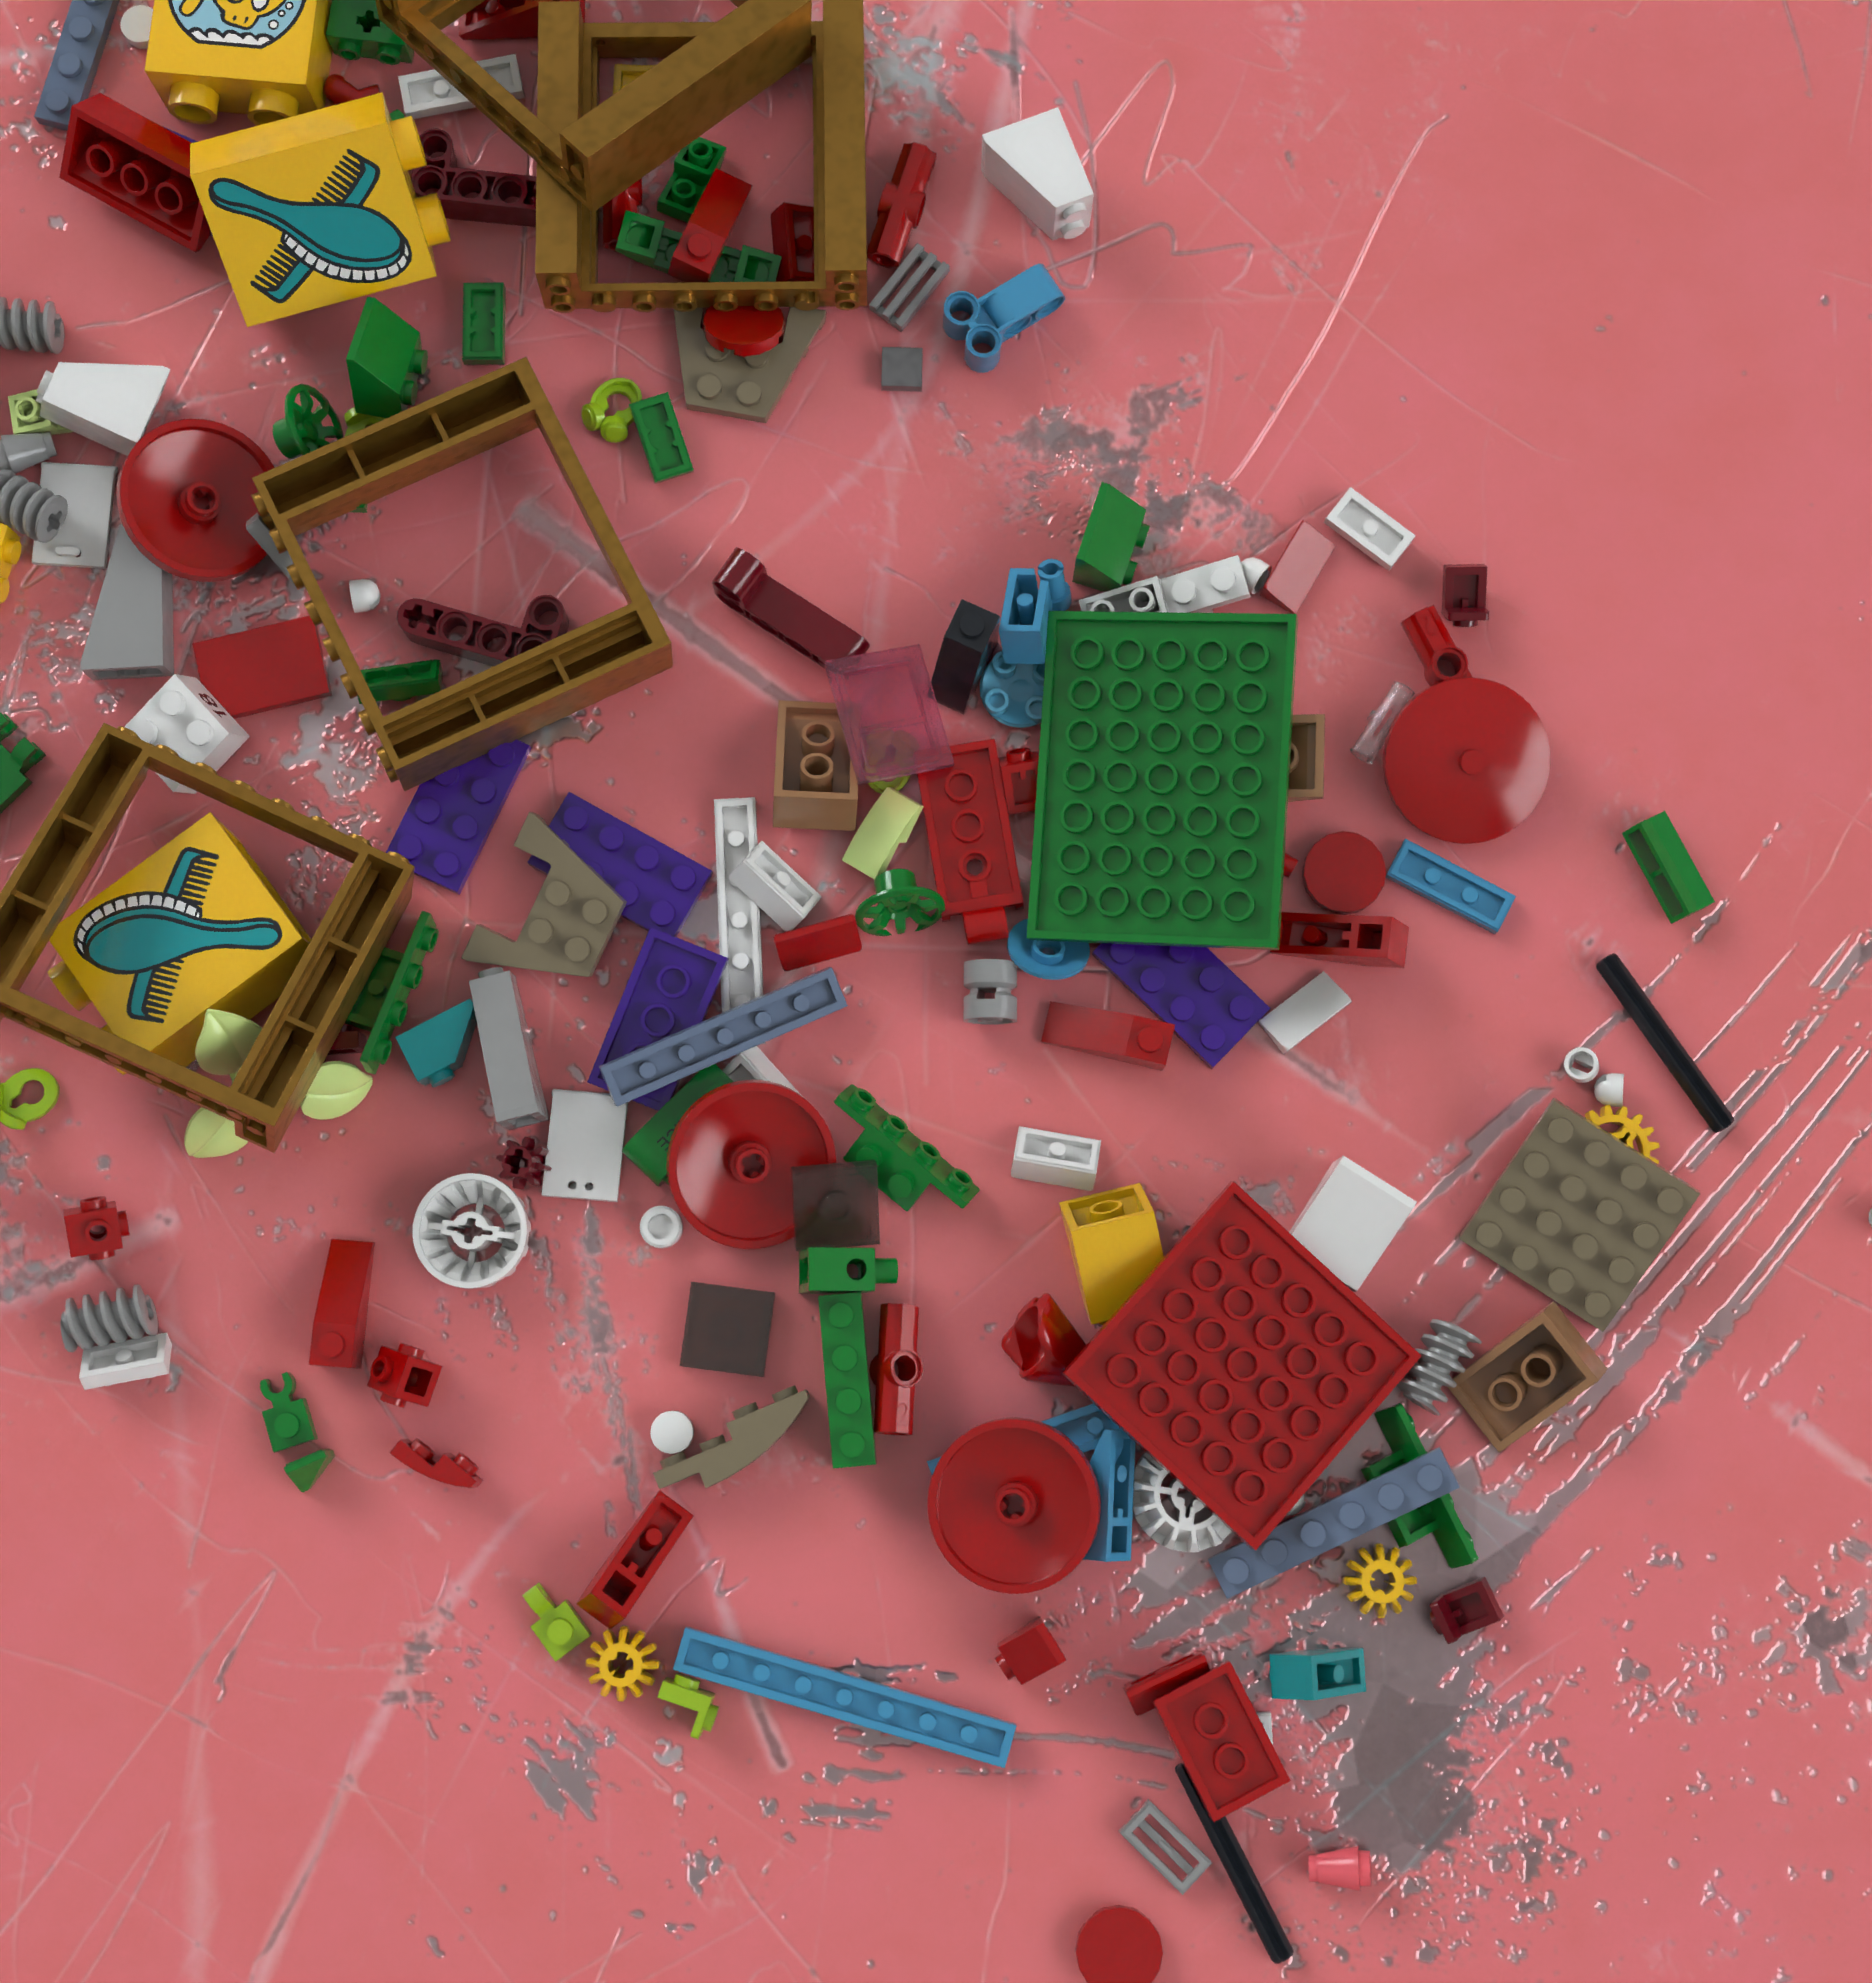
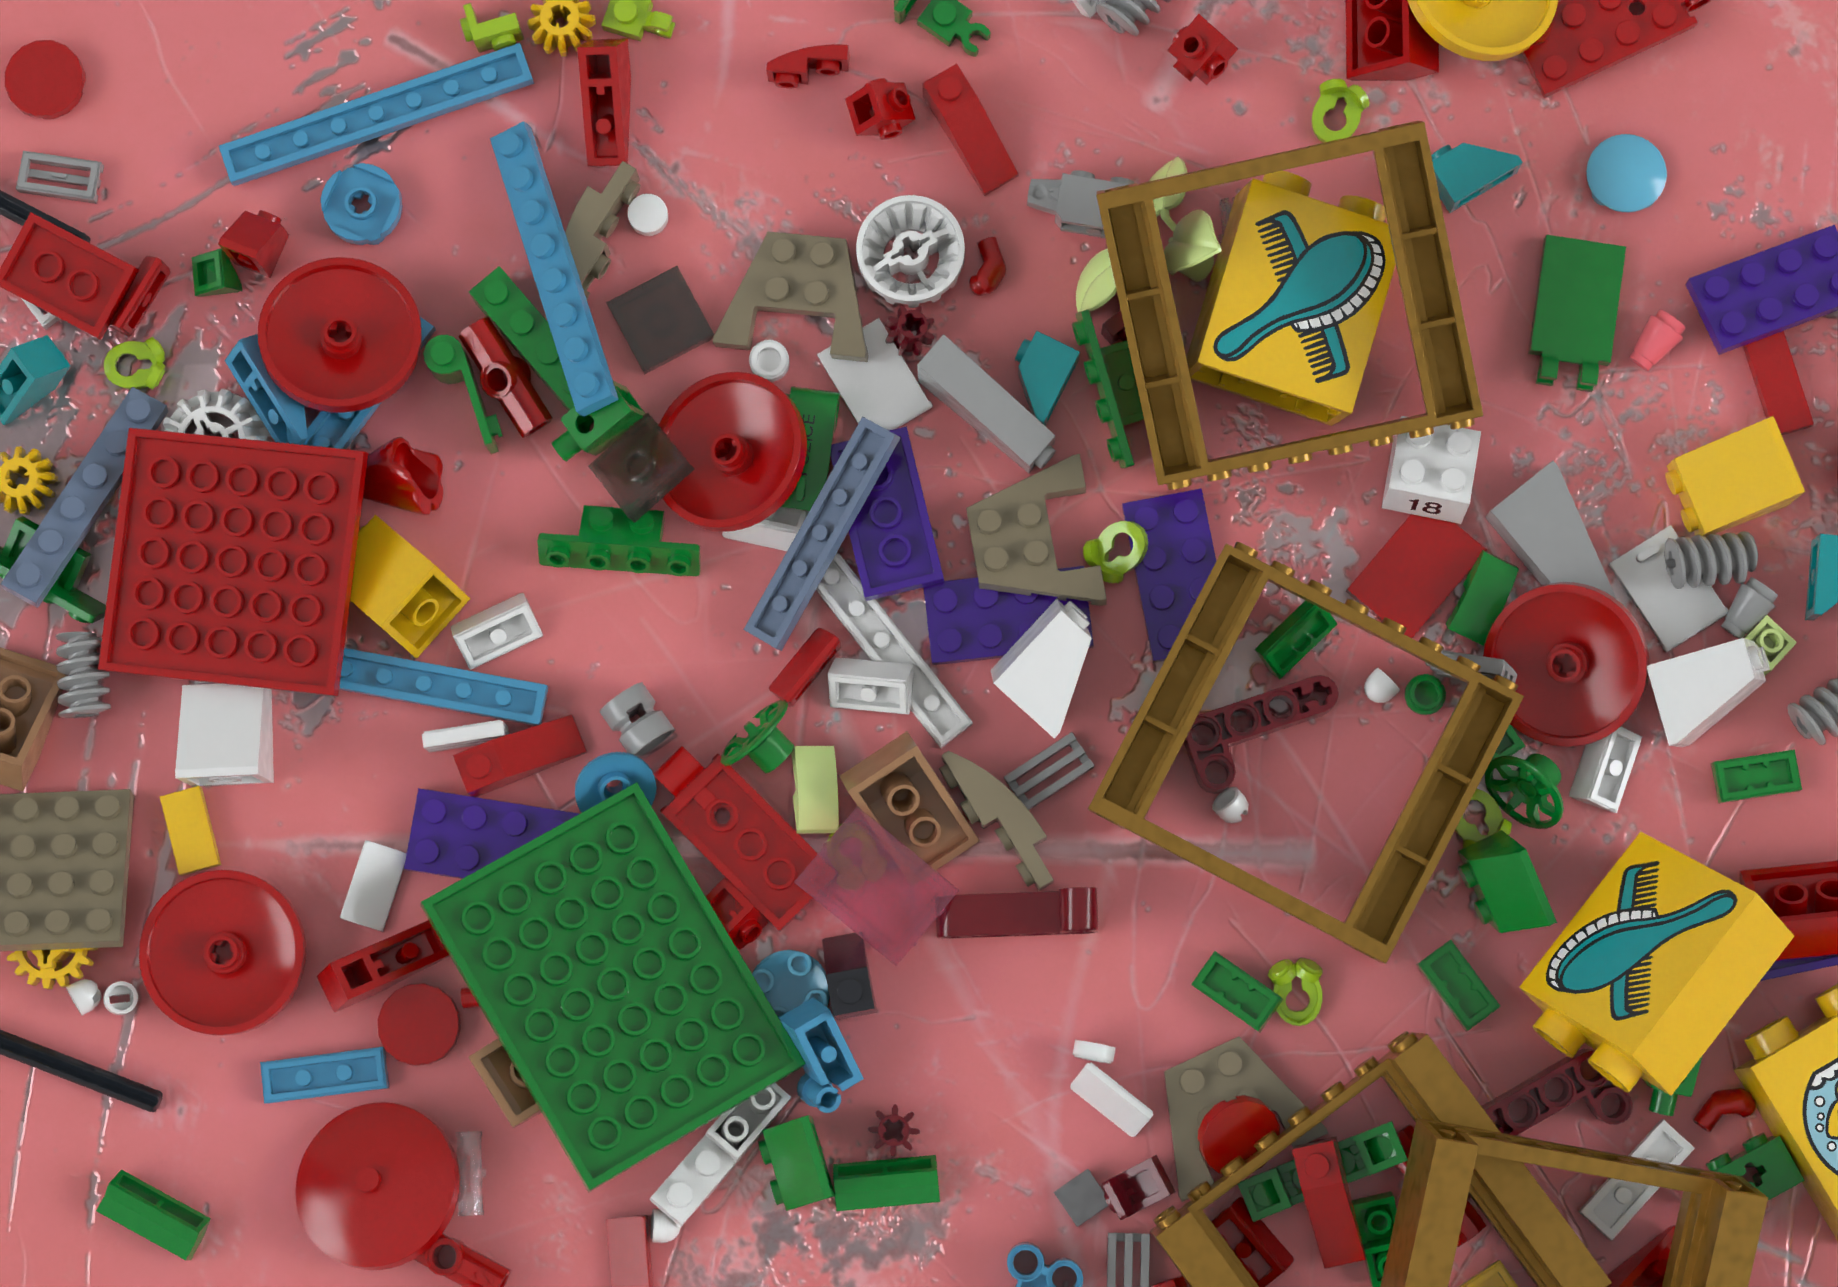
camera: 150 degrees right, 0 degrees up
none -> lime piece [103,337,165,390]
none -> red dish [139,870,306,1036]
none -> yellow tile [160,786,221,876]
none -> green slope [191,248,242,297]
none -> dark azure plate [320,163,403,245]
none -> dark azure plate [339,648,549,726]
none -> white tile [422,720,509,752]
none -> green door [423,335,503,454]
none -> dark azure plate [490,121,619,417]
none -> dark tan wing [713,231,869,362]
none -> green piece [833,1155,940,1211]
none -> dark red gear [868,1104,920,1157]
none -> dark tan slope [939,751,1054,891]
none -> red arm [969,237,1006,296]
none -> white slope [991,599,1092,739]
none -> light grey tile [1004,732,1095,810]
none -> light grey hinge [1027,170,1134,238]
none -> white slope [1070,1062,1154,1137]
none -> white tile [1073,1040,1116,1064]
none -> lime piece [1083,521,1148,583]
none -> dark red bracket [1102,1155,1176,1220]
none -> white hinge [1212,787,1249,823]
none -> green plate [1404,674,1446,715]
none -> green slope [1446,550,1519,646]
none -> white slope [1569,727,1642,813]
none -> green plate [1711,749,1802,804]

